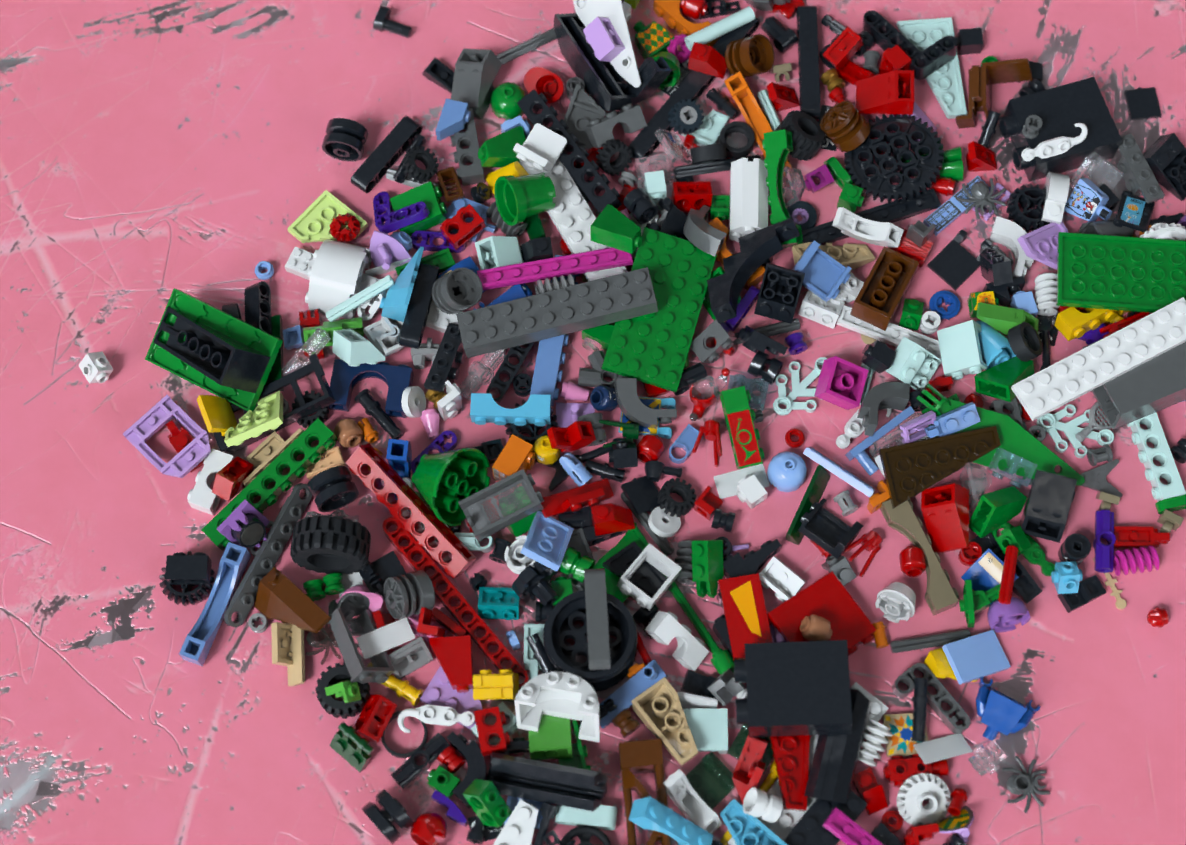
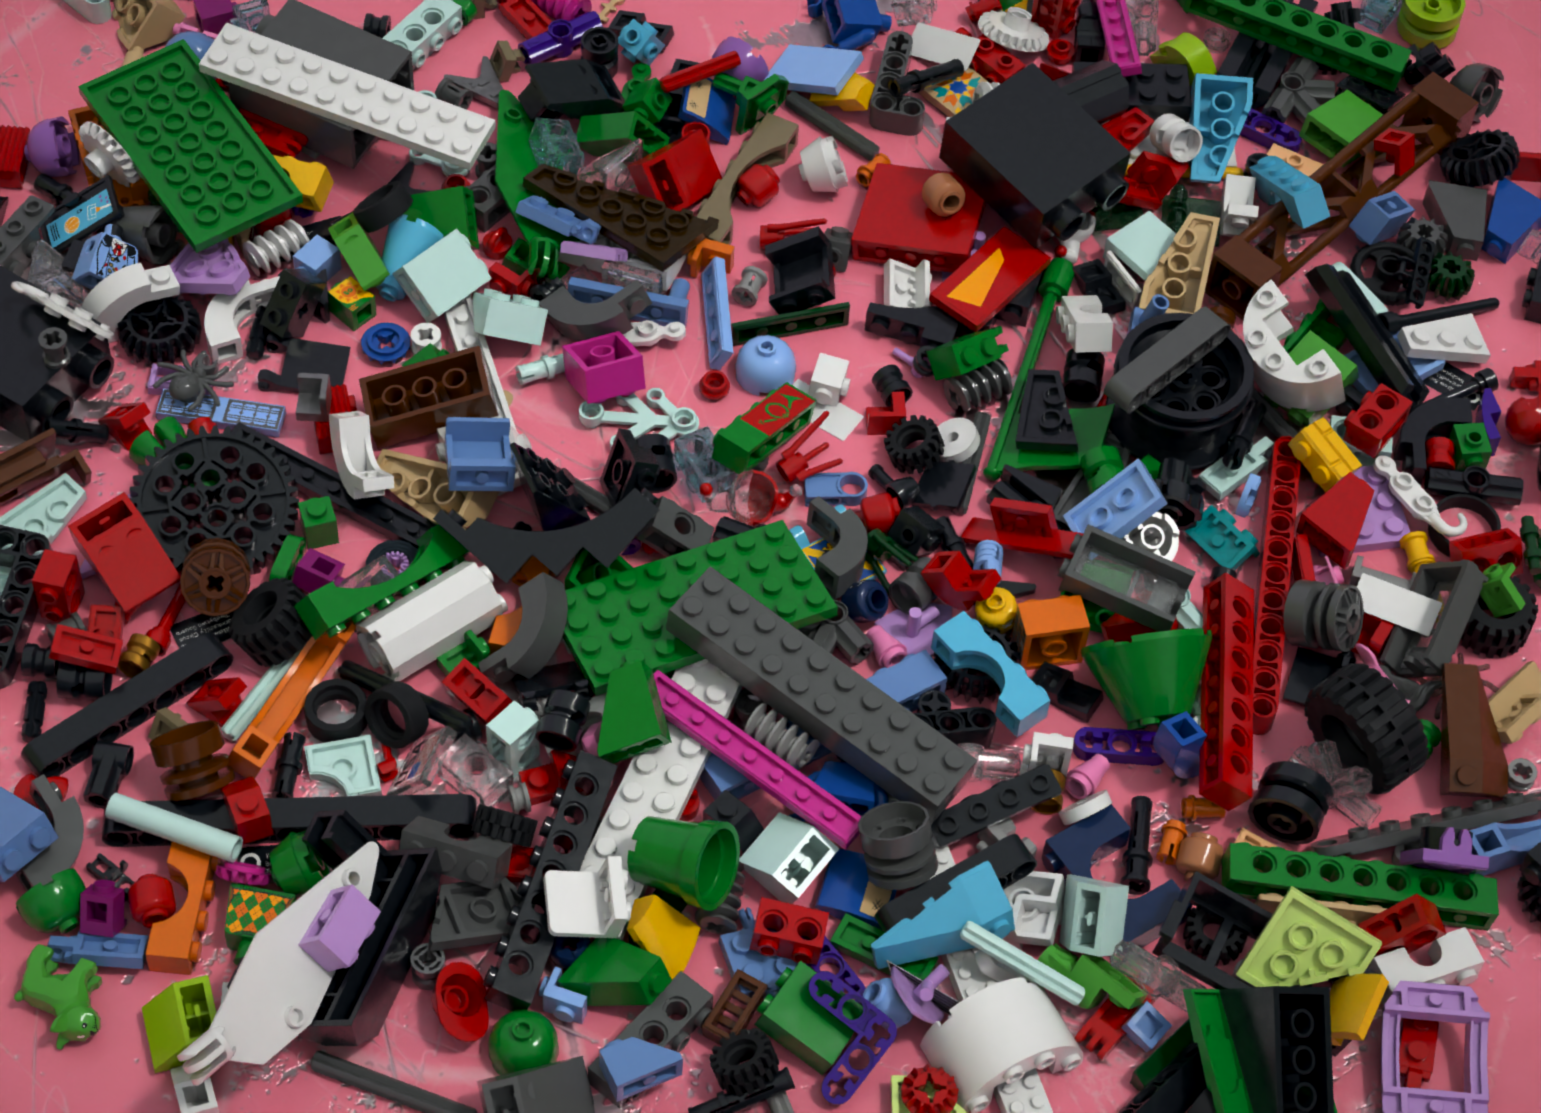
camera: 135 degrees left, 15 degrees down
red panel [417,607,446,637] -> none
green brick [463,779,512,827] -> none
black wheel [471,183,491,204] -> none
red slope [591,503,635,536] -> none
white window [617,543,682,611] -> none
black wheel [668,99,704,135] -> none
flat silver panel [707,669,745,706] -> none
dark purple wheel [784,332,808,355] -> none
black brick [861,340,896,373] -> none

